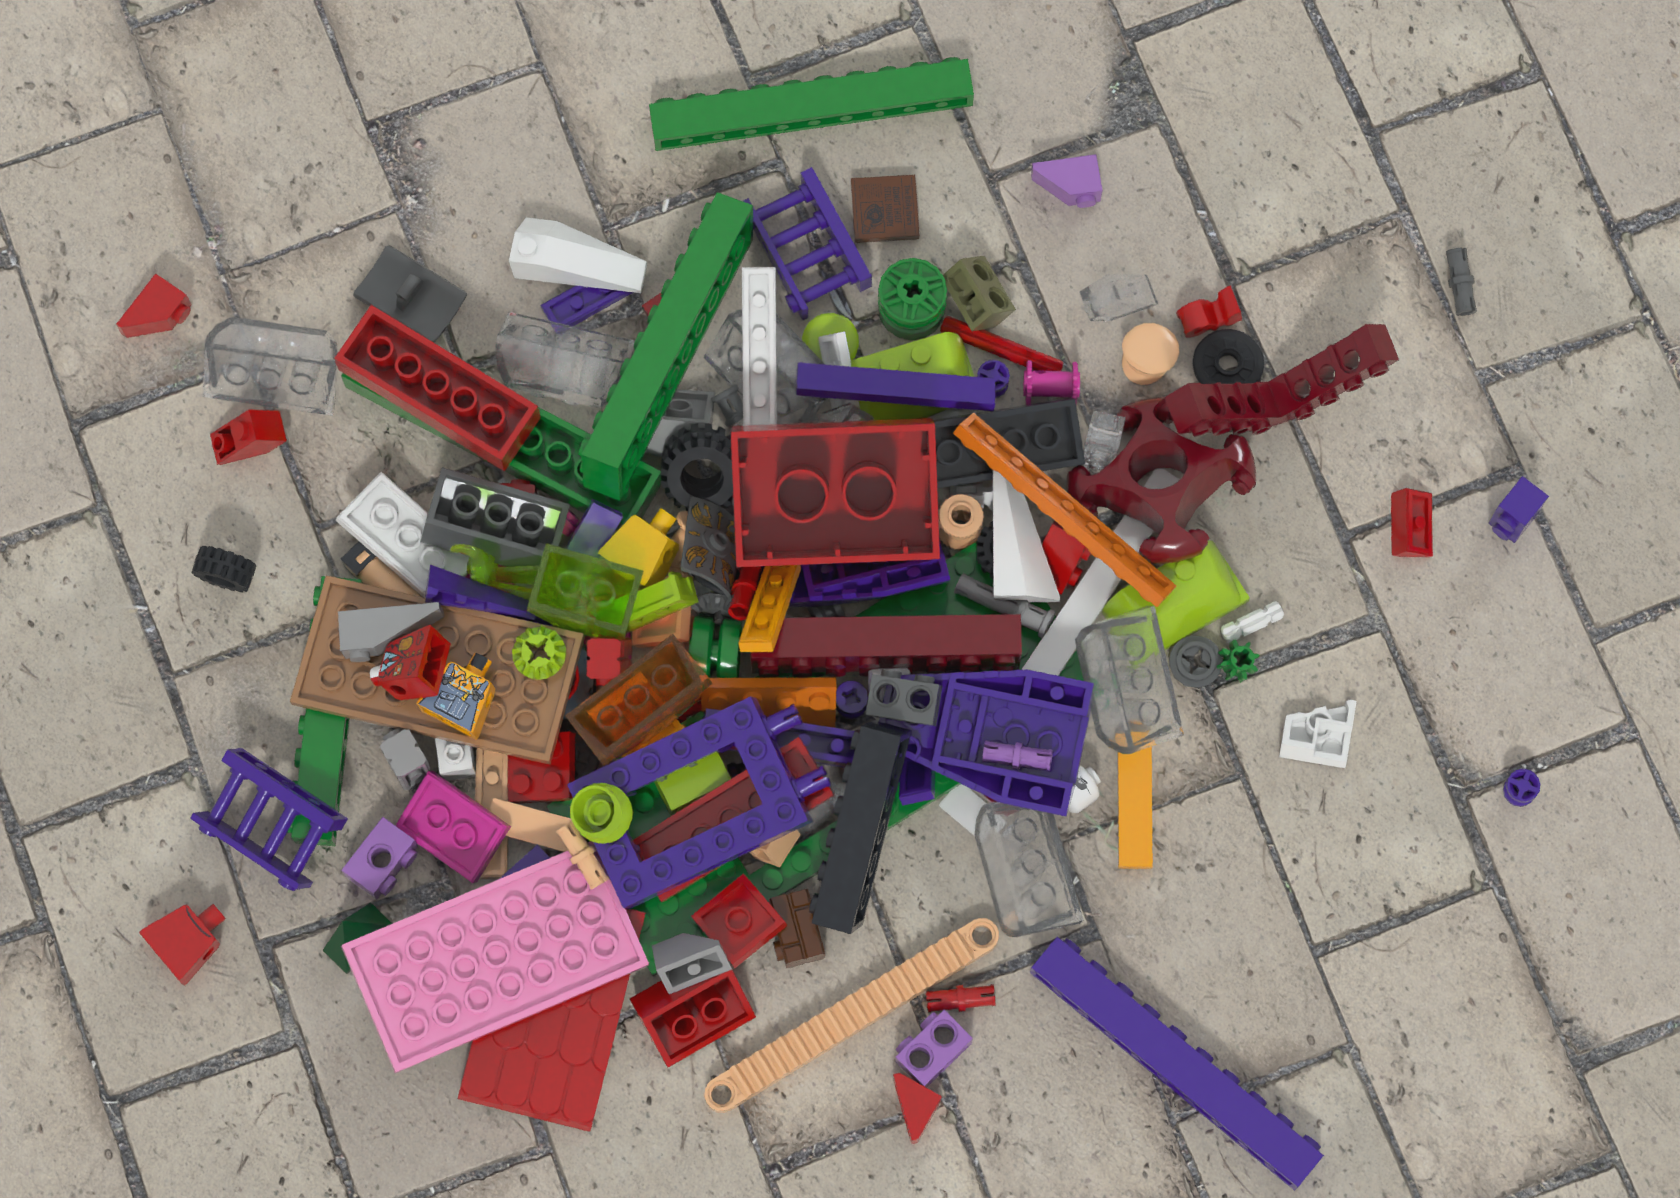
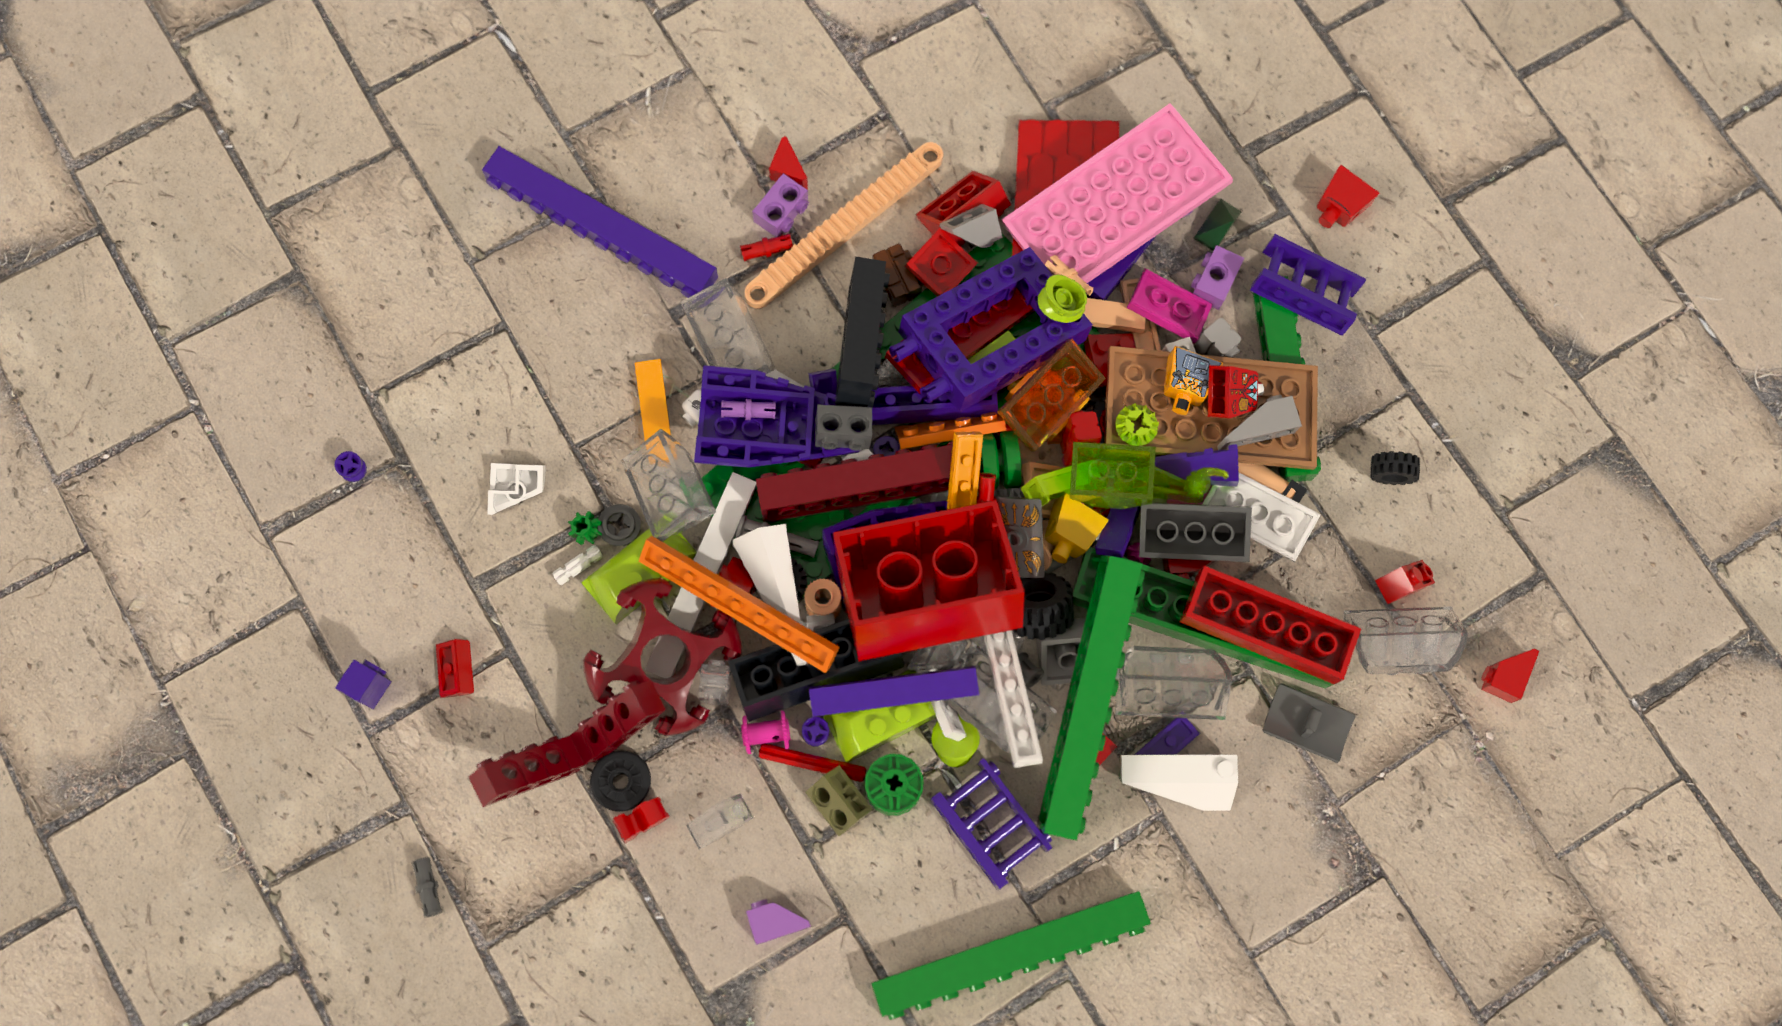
camera: 165 degrees right, 0 degrees up
reddish brown tile [851,174,920,243] -> none
light nougat piece [1122,323,1179,385] -> none

